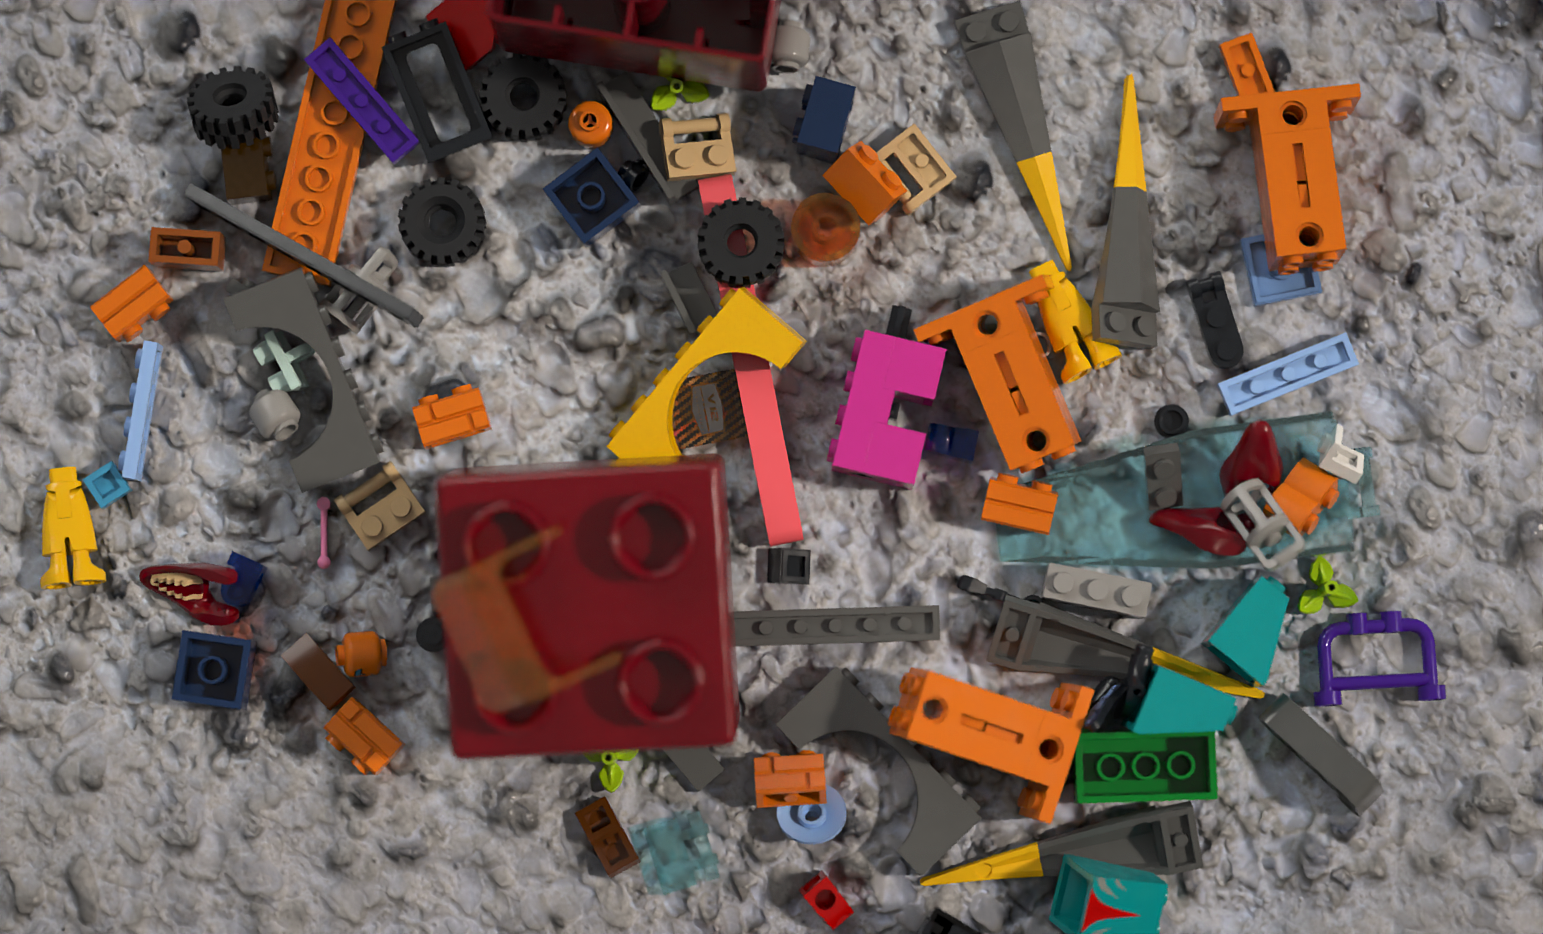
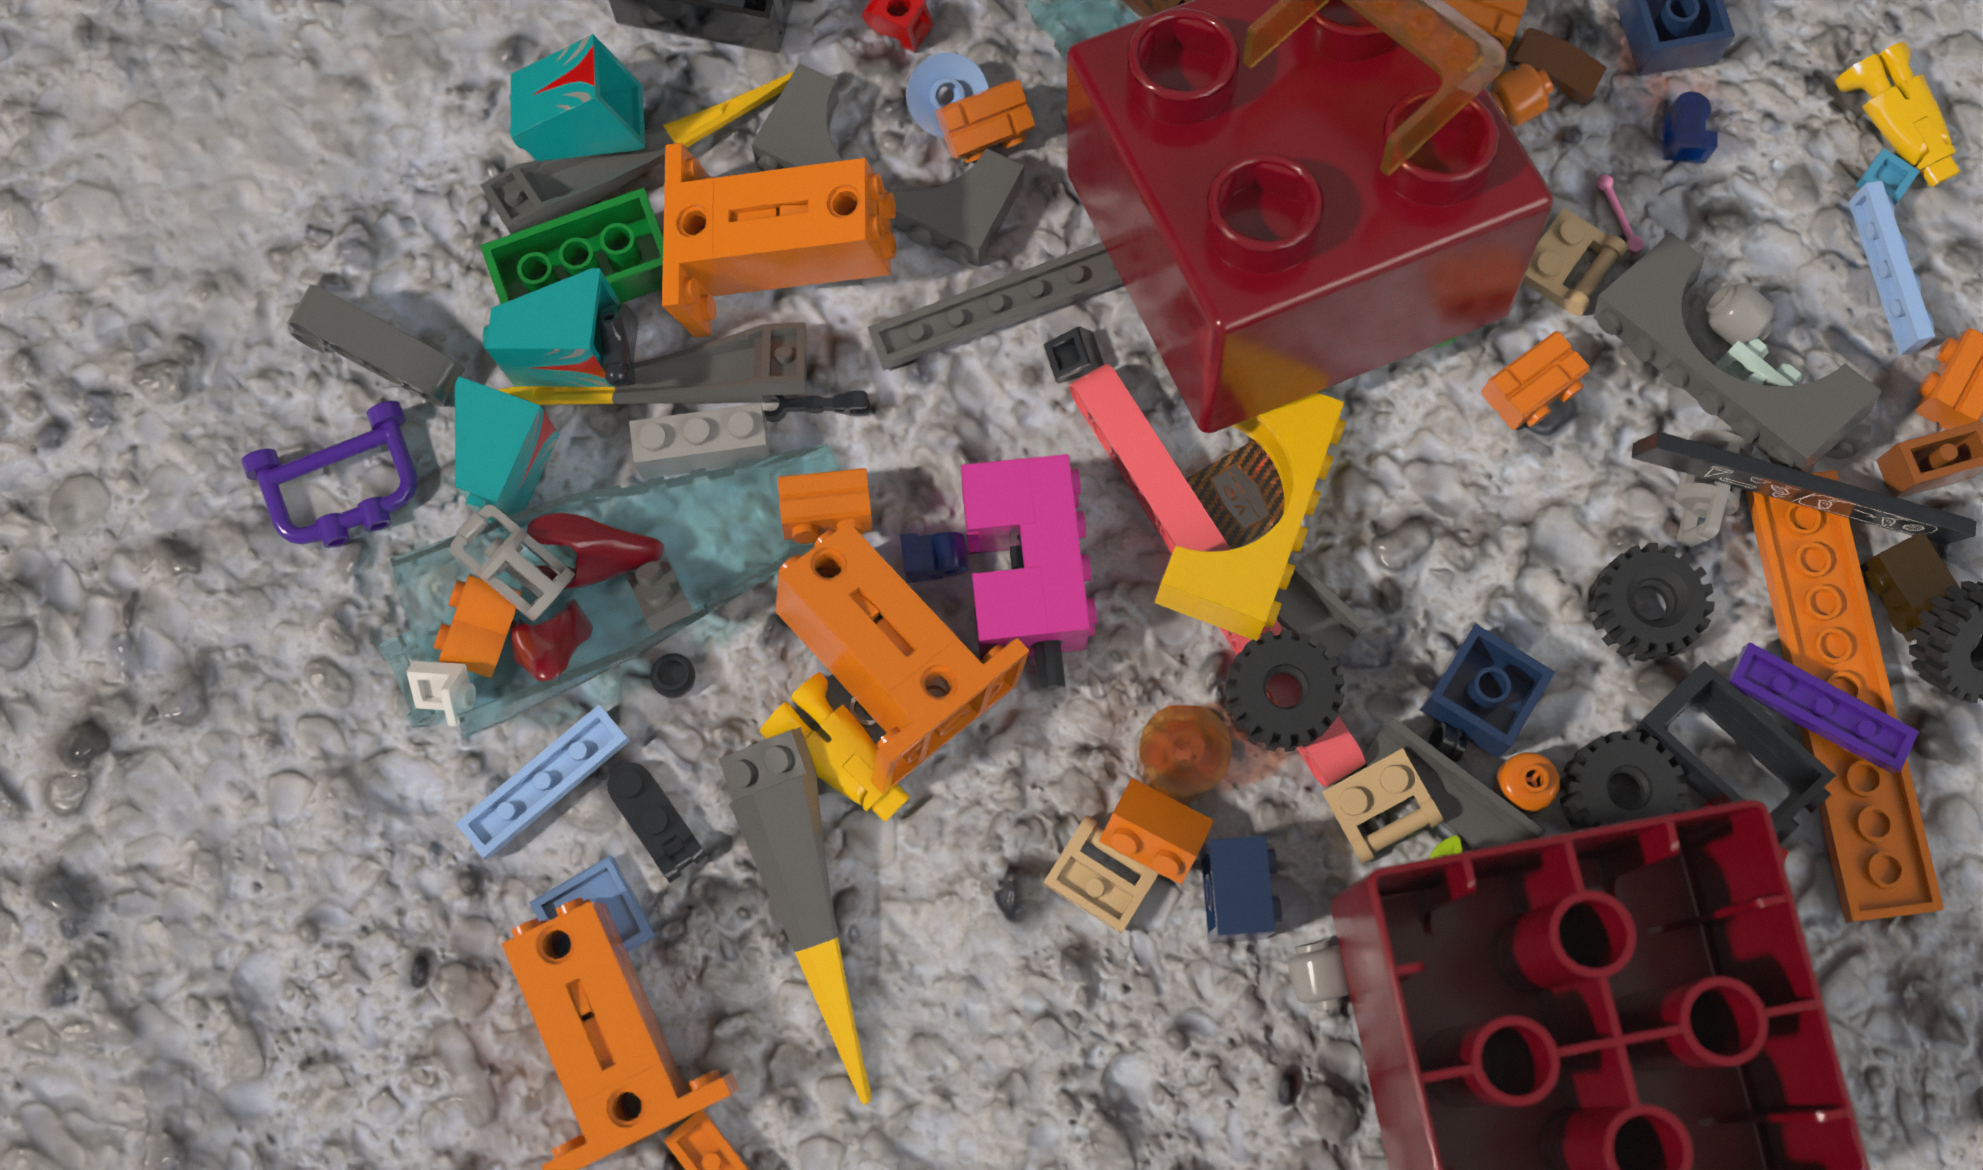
camera: 160 degrees right, 10 degrees down
dark red animal [139,562,239,626] -> none
dark grey plate [953,0,1072,272] -> none
black arm [1081,676,1127,733] -> none
lime plant [1298,556,1358,614] -> none

